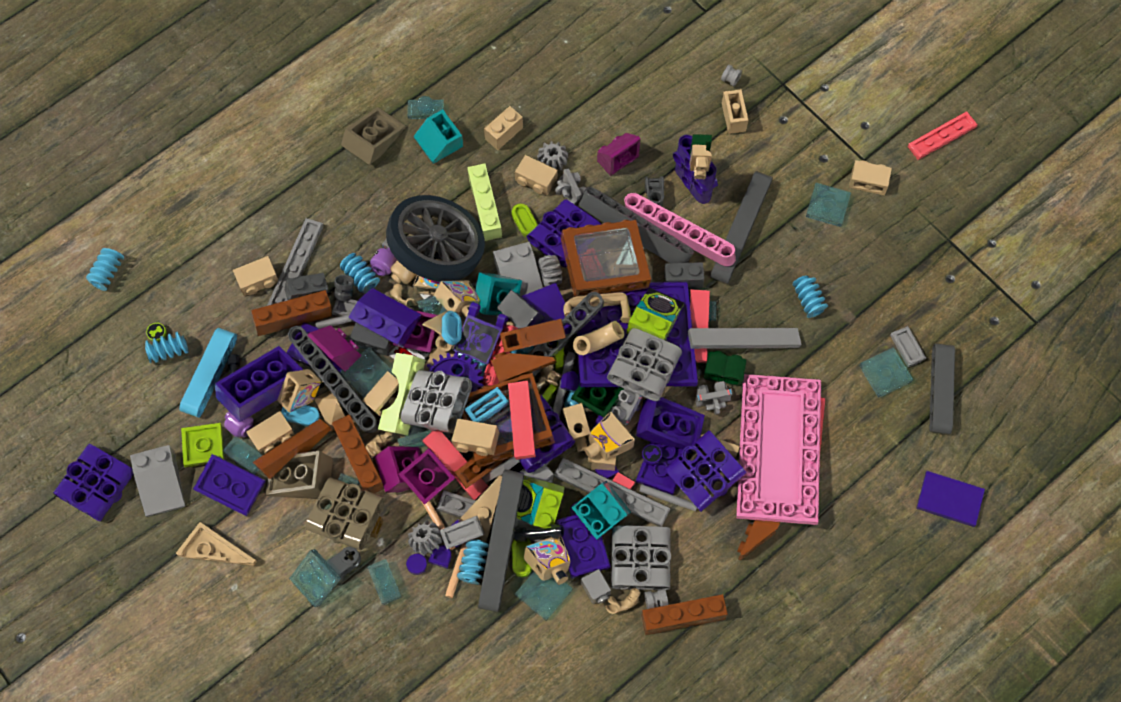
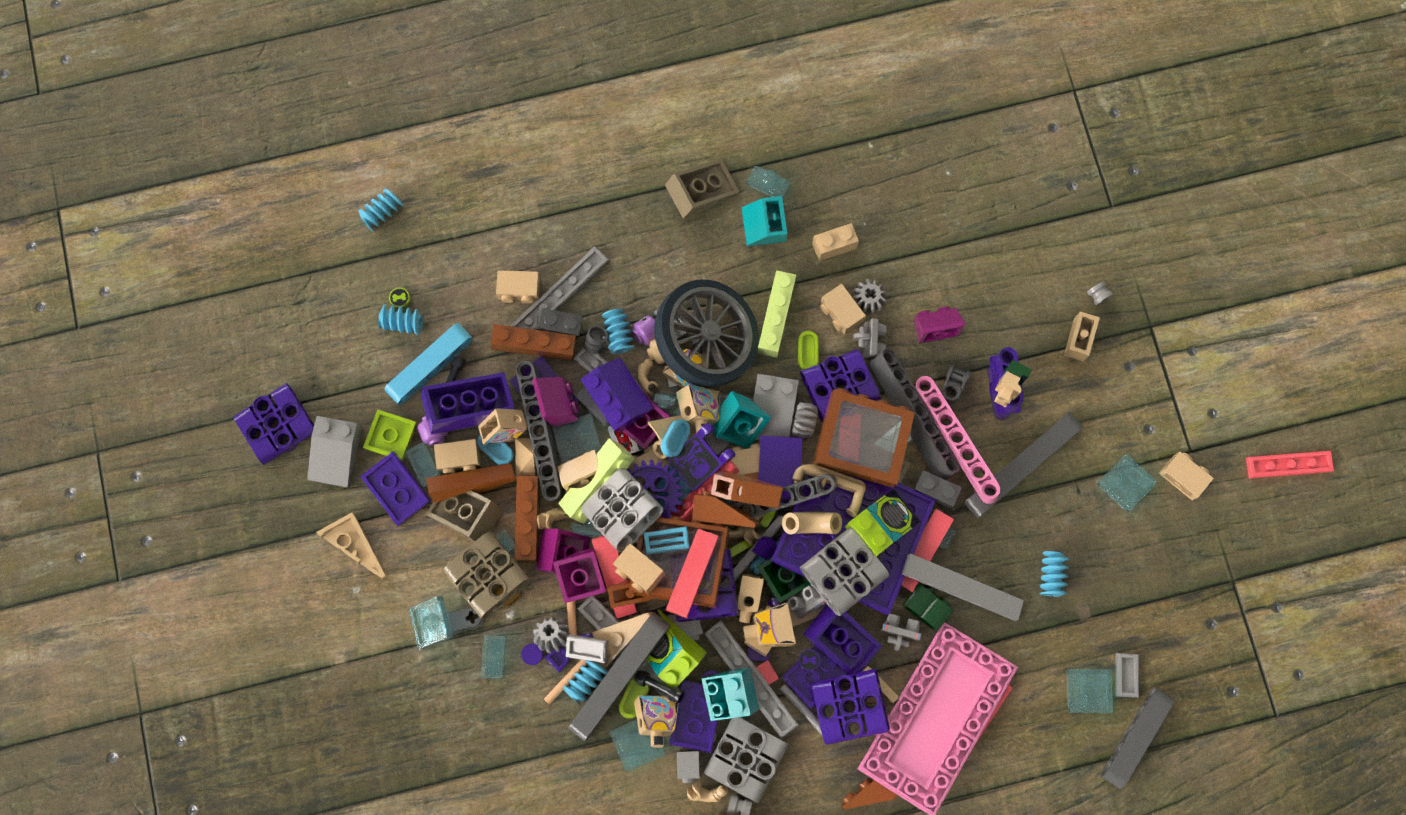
camera: 30 degrees right, 10 degrees up
light grey bar [316,314,352,329] -> none
light grey tile [482,456,520,482] -> none
dark grey brick [497,290,545,329] -> none

